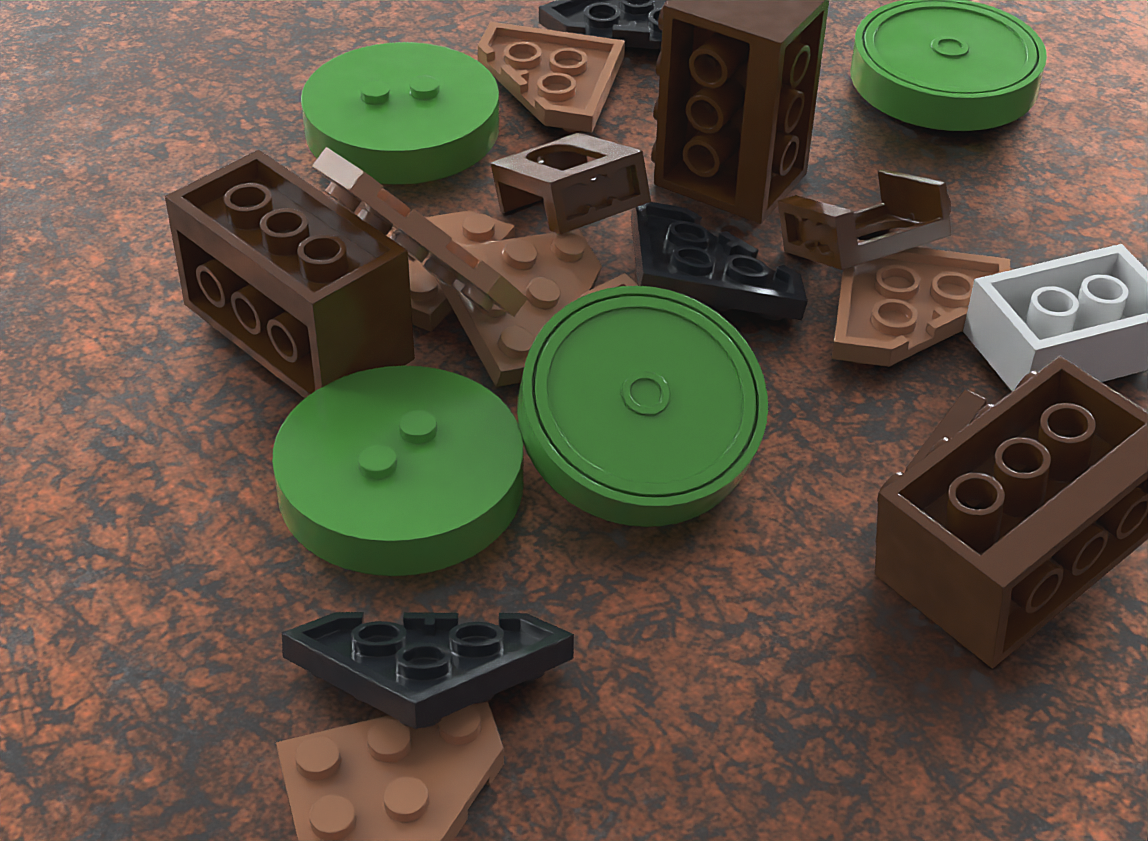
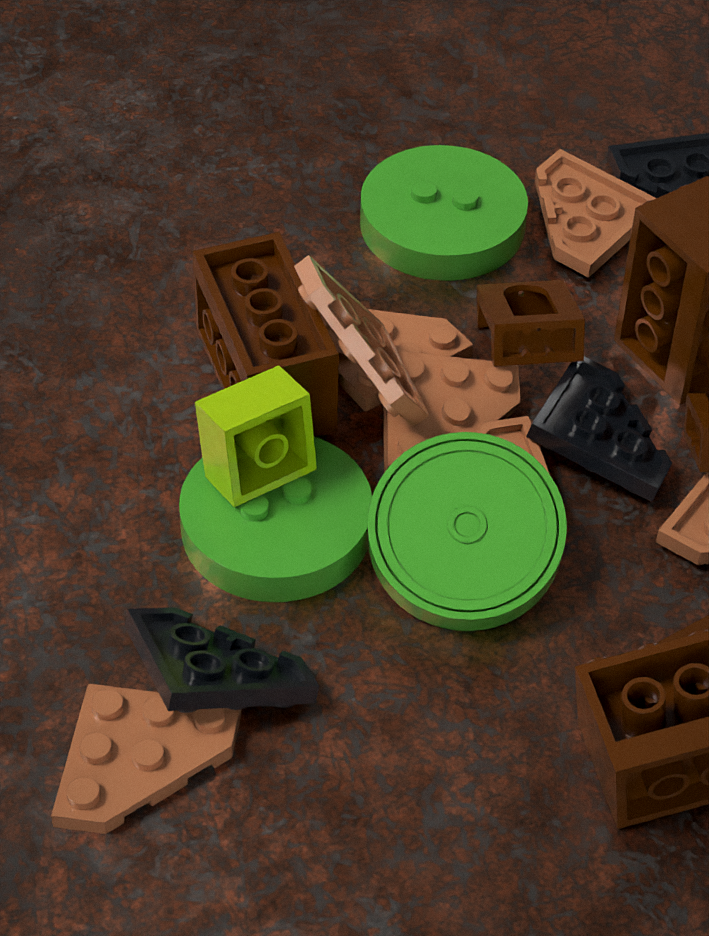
camera: 25 degrees right, 5 degrees up
none -> lime brick [195,366,317,507]

